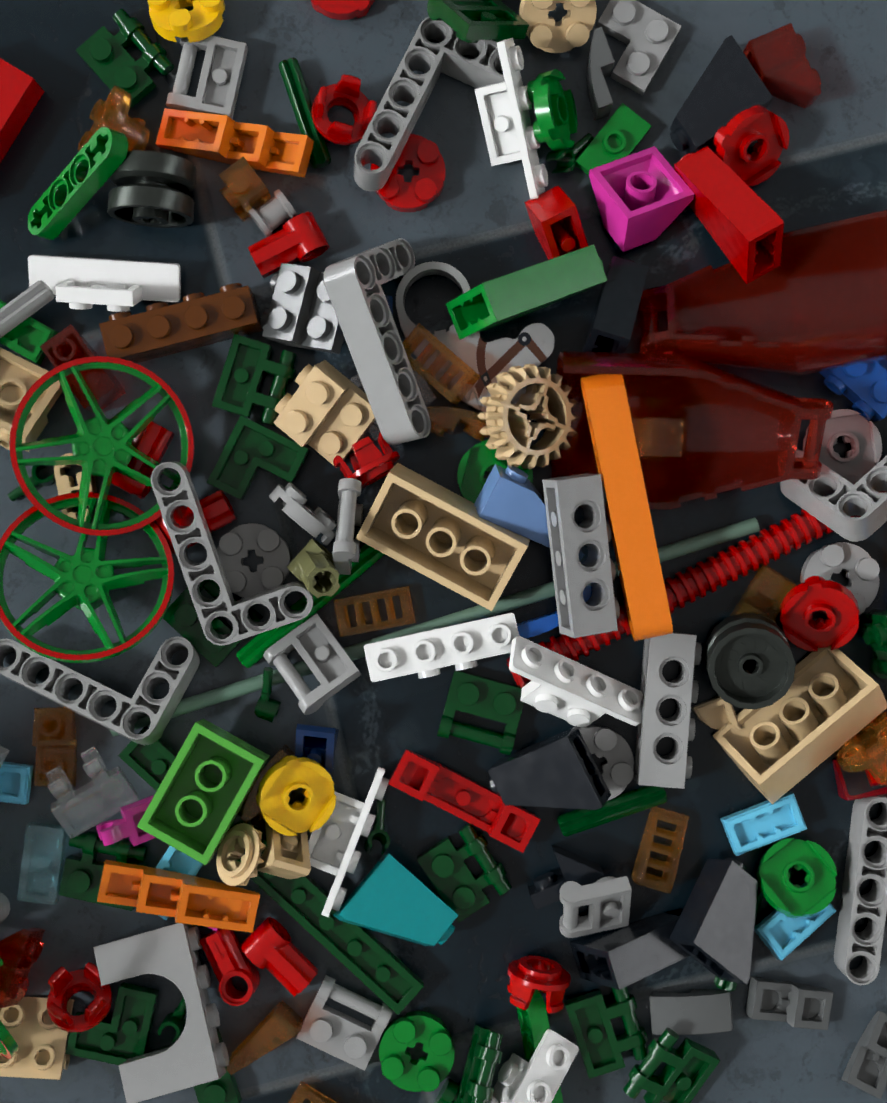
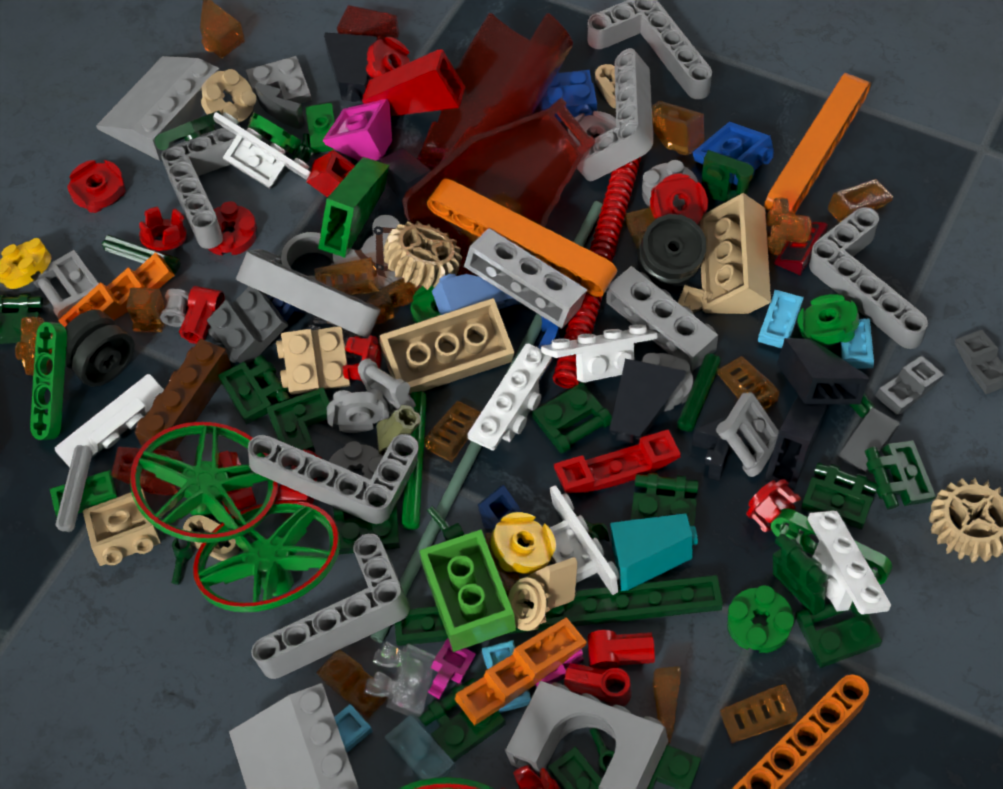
camera: 45 degrees left, 30 degrees down
light grey plate [263,613,361,715] -> none
light grey plate [296,975,393,1071] -> none

